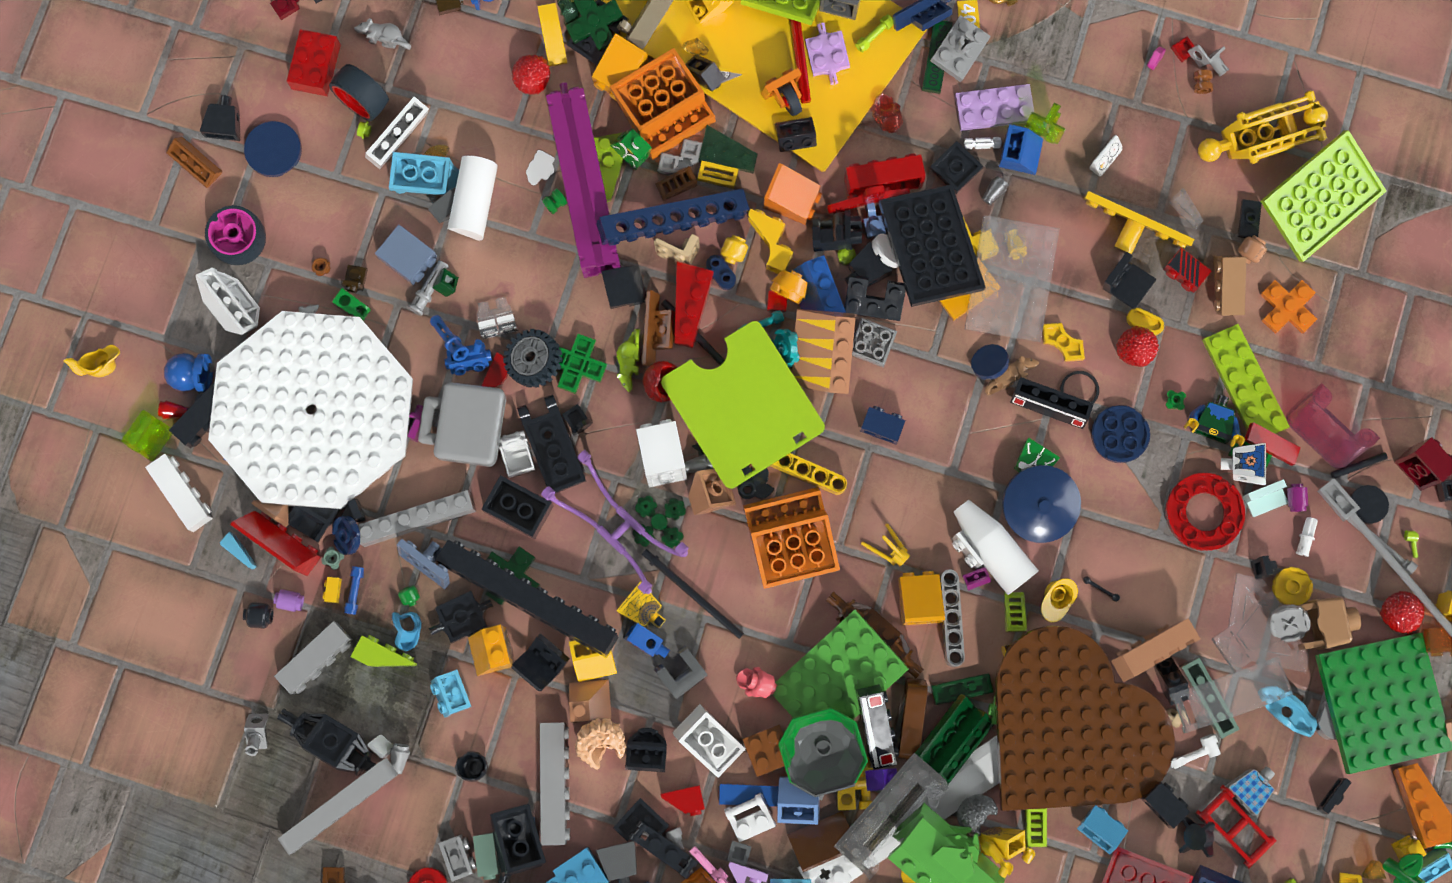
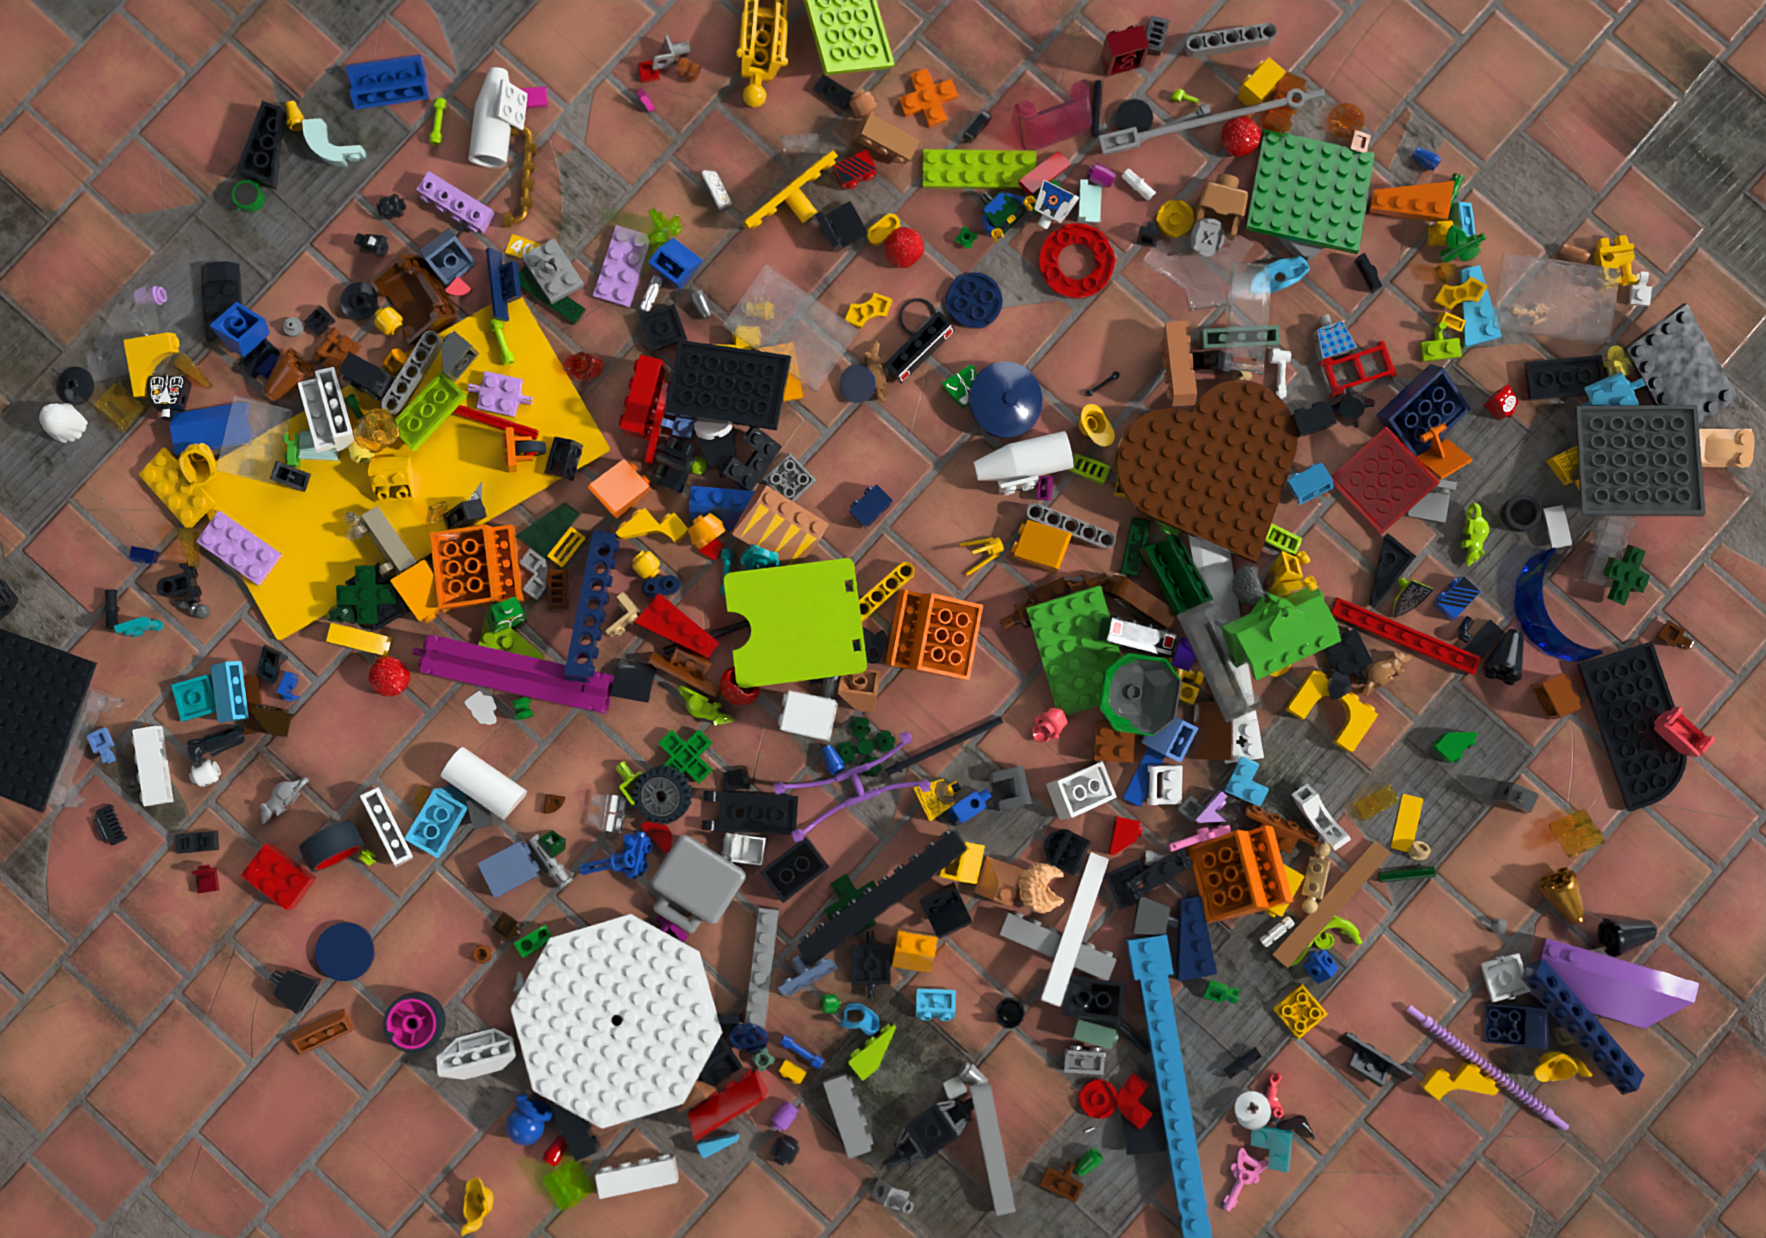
camera: 65 degrees left, 5 degrees up
none -> reddish brown tile [543,794,566,814]
none -> lime bracket [615,762,643,806]
none -> blue cone [821,745,845,775]
none -> black beam [963,110,992,143]
none -> white tile [1041,852,1109,1007]

